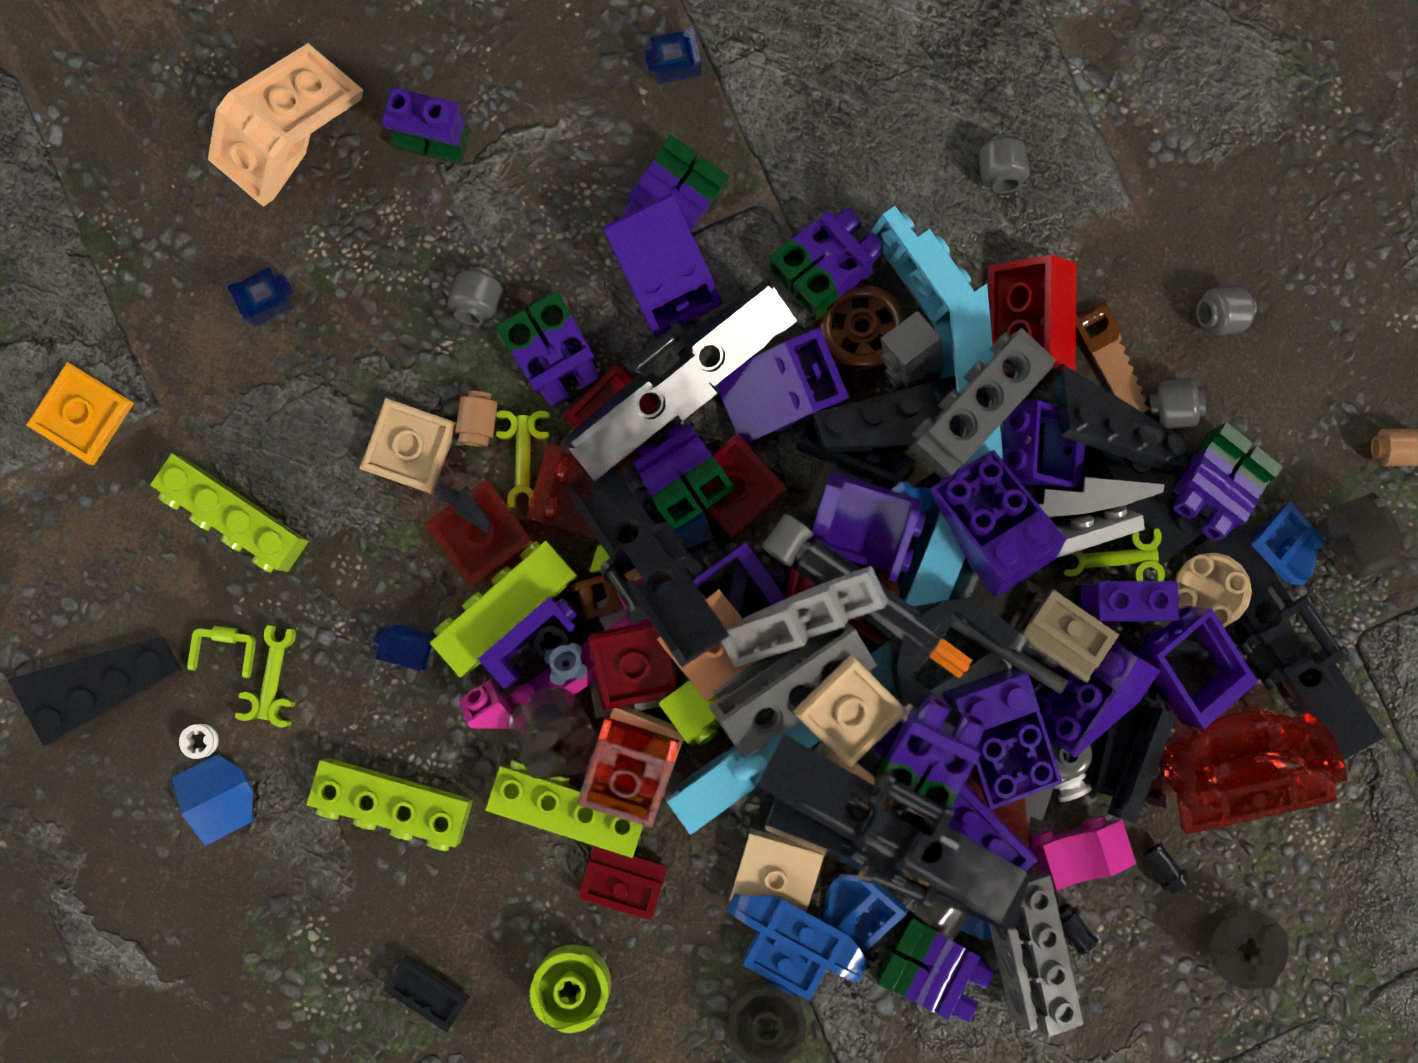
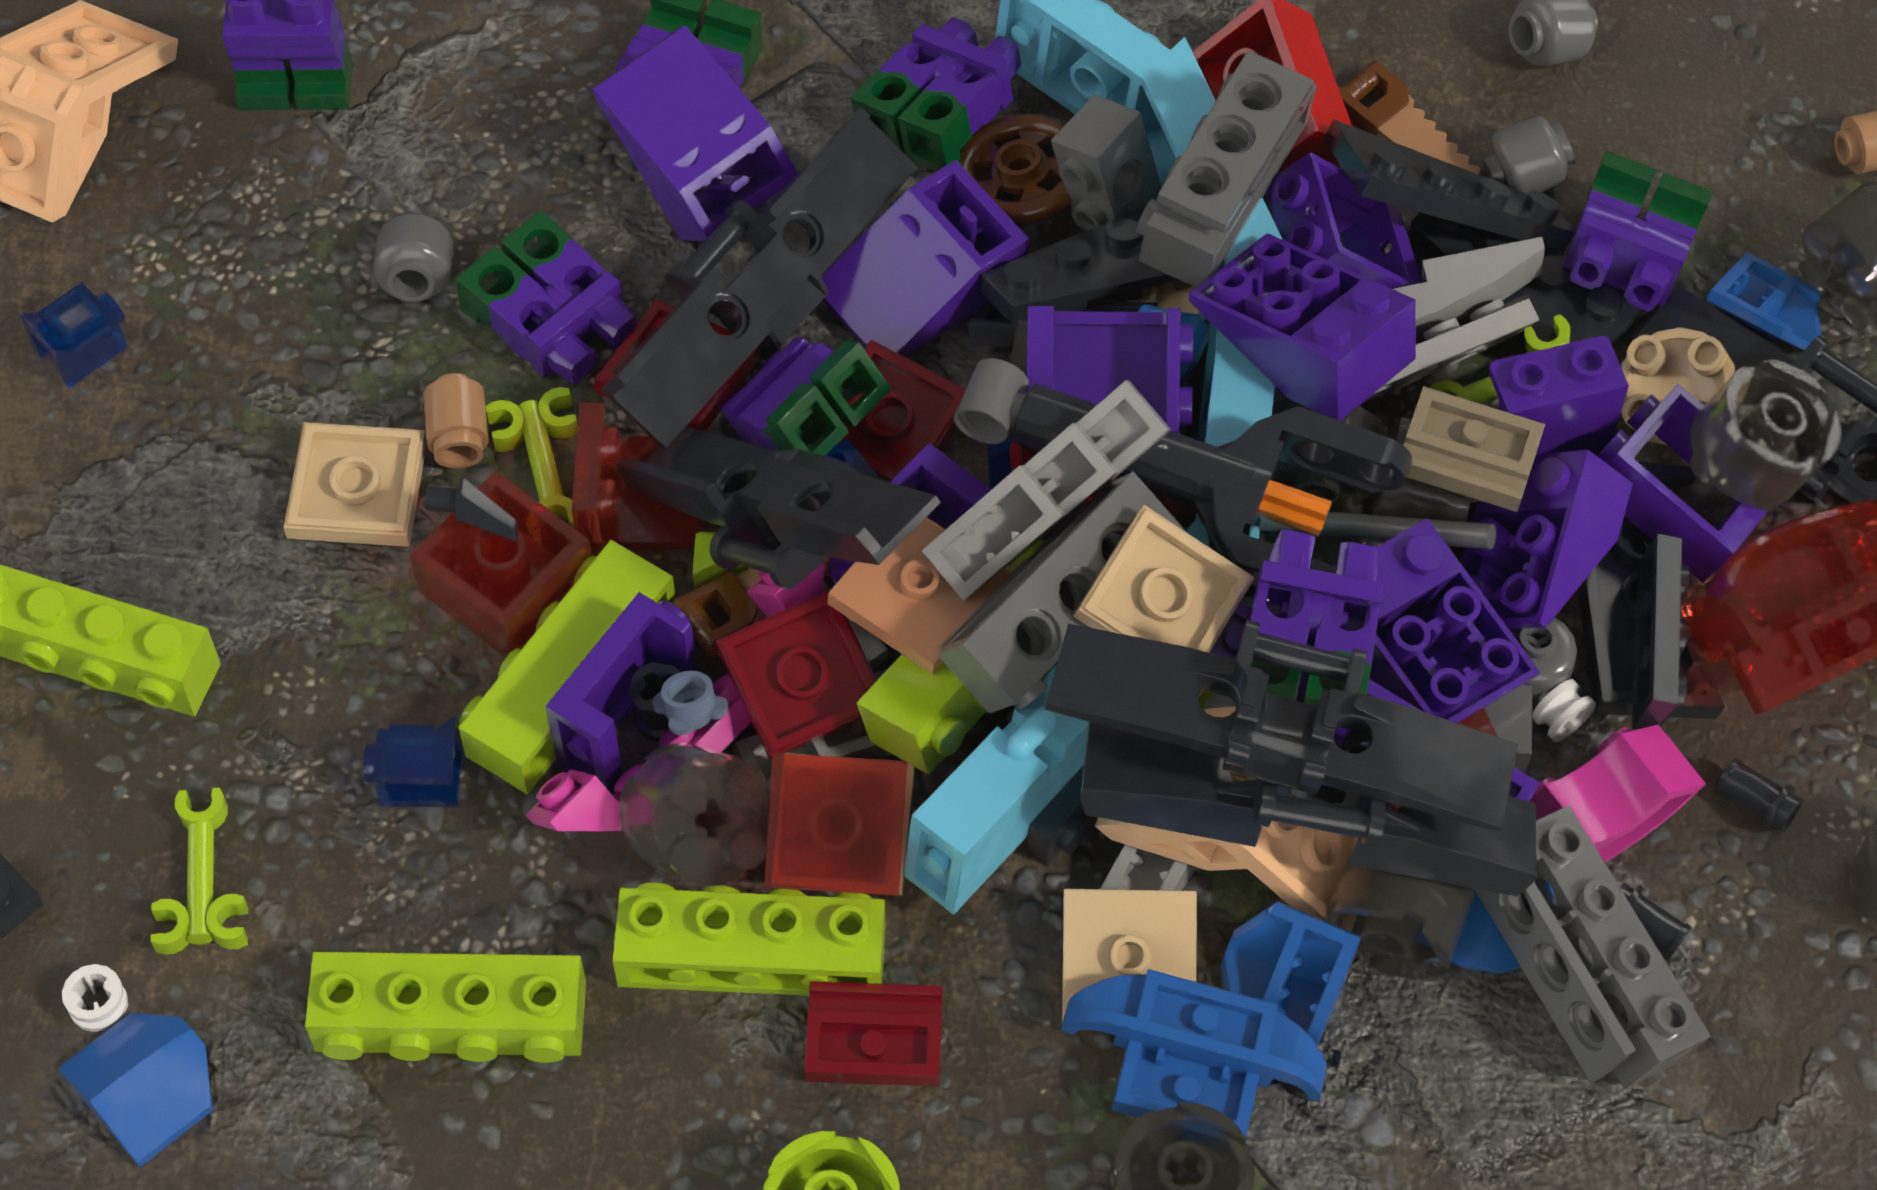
camera: 10 degrees left, 25 degrees down
lime piece [188,626,256,678] -> none
dark purple hips [875,913,995,1022] -> none
none -> clear smoke brick [1690,360,1841,511]

